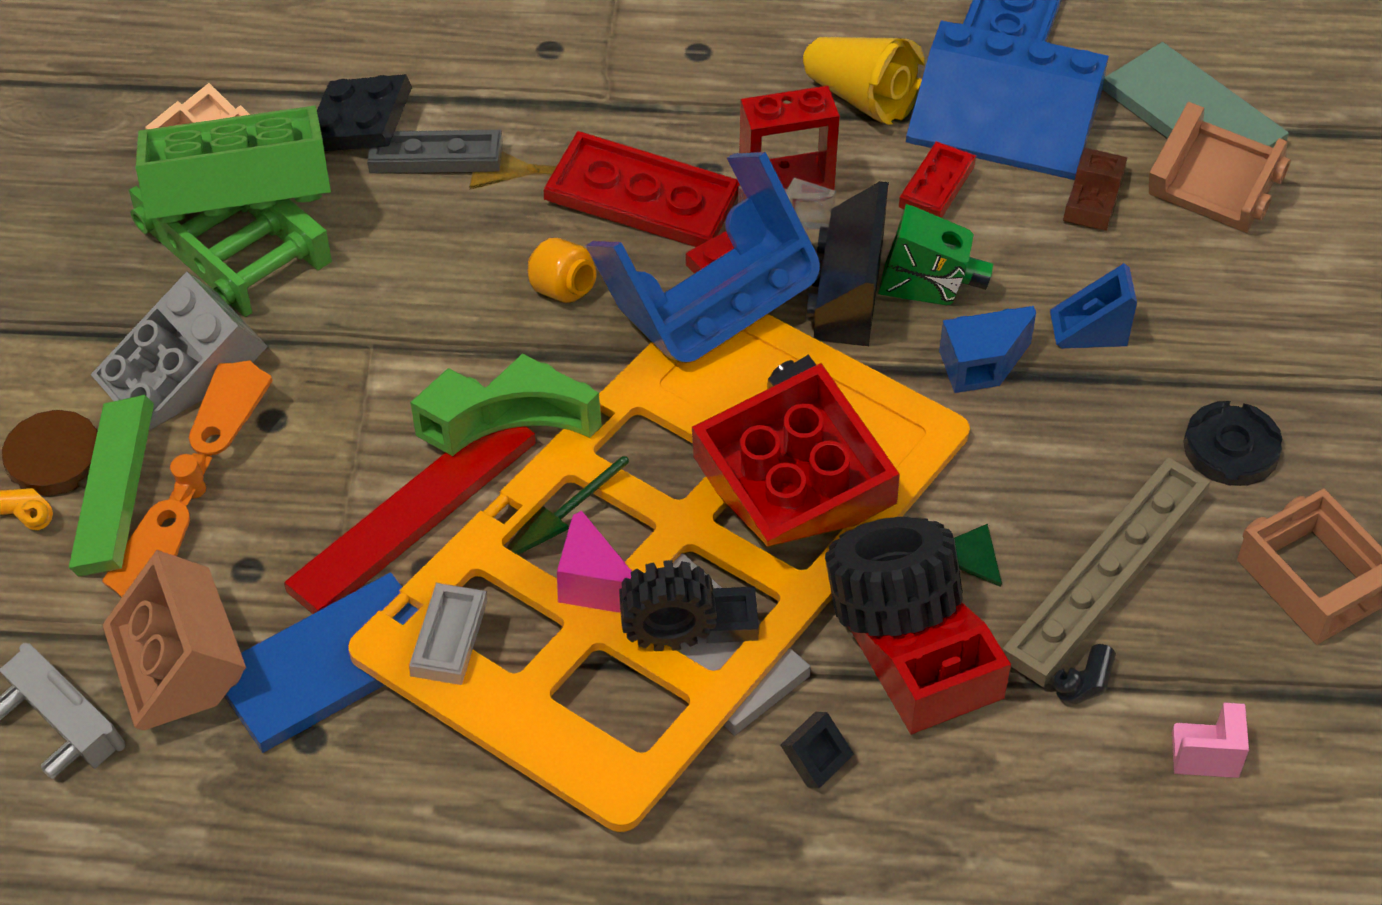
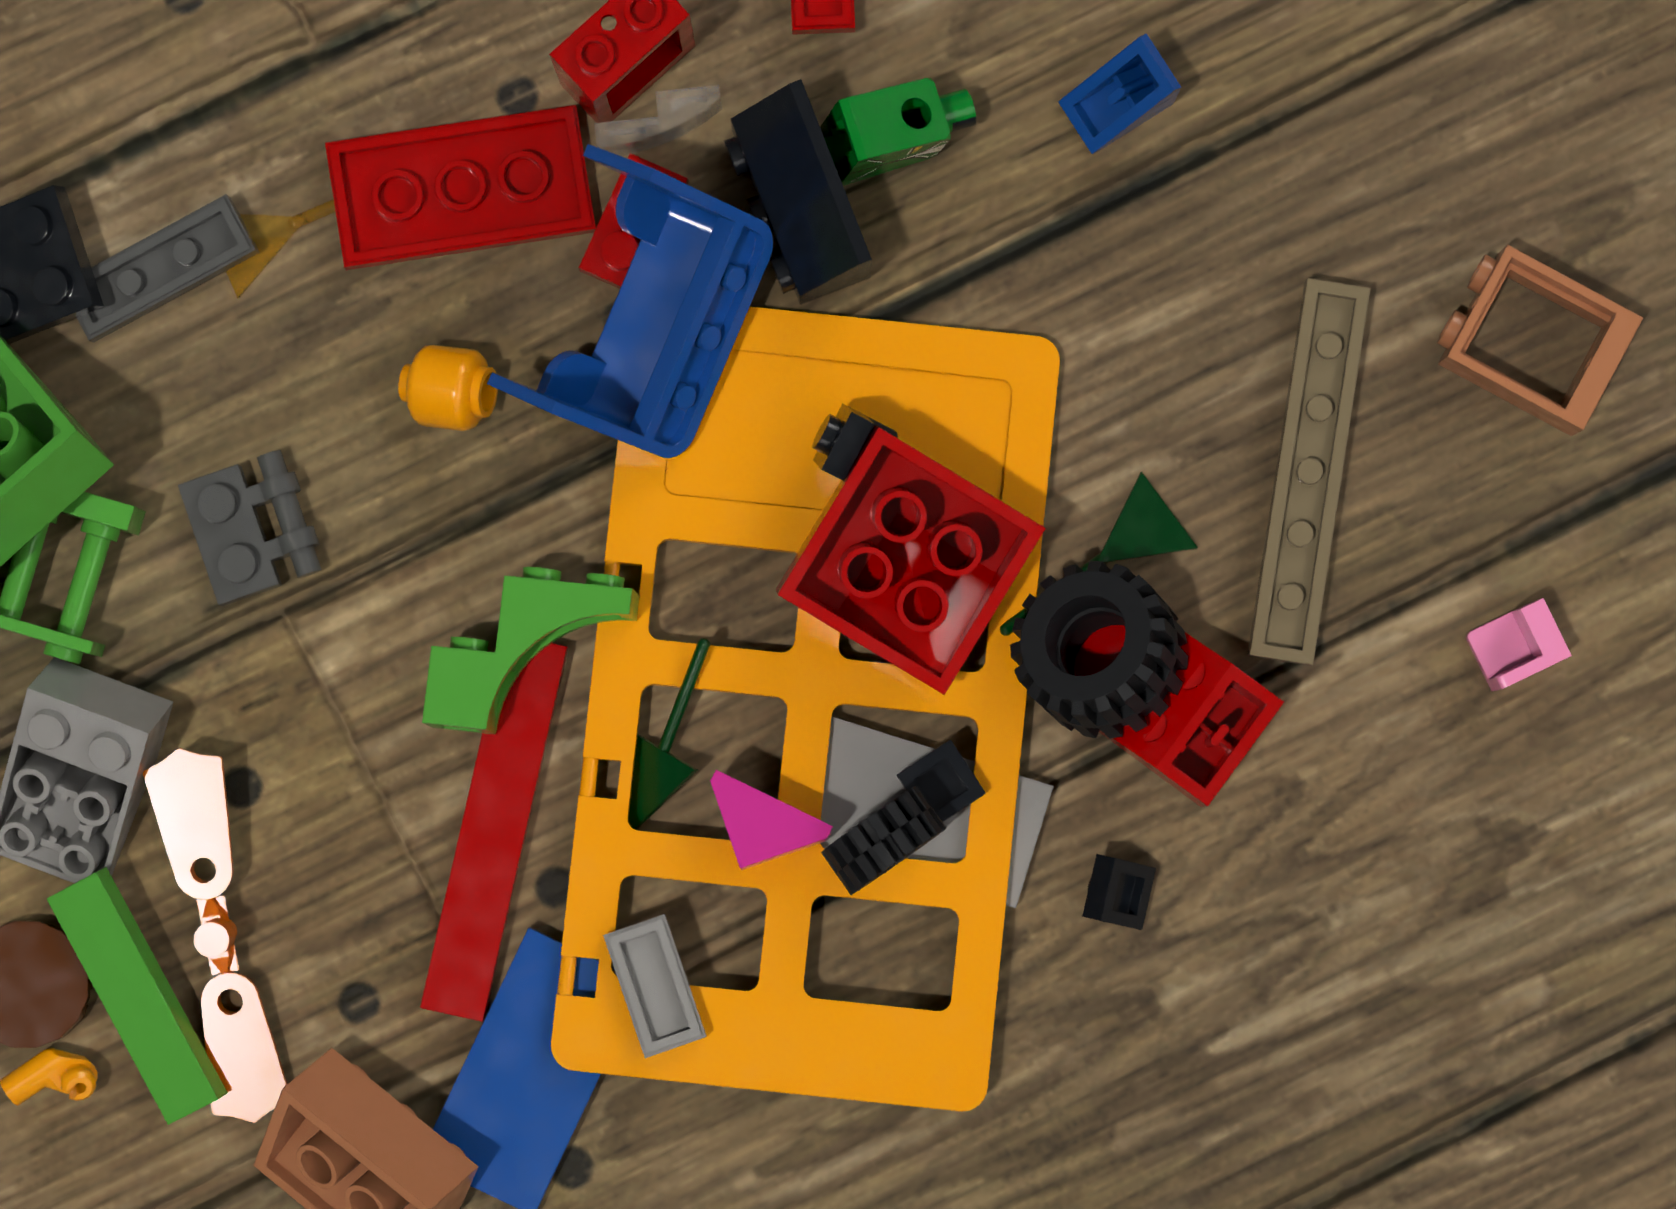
camera: 30 degrees left, 35 degrees up
blue slope [939,306,1036,393] -> none
black arm [1053,644,1116,704] -> none
black tile [1183,401,1282,486] -> none
none -> dark grey plate [178,450,322,606]

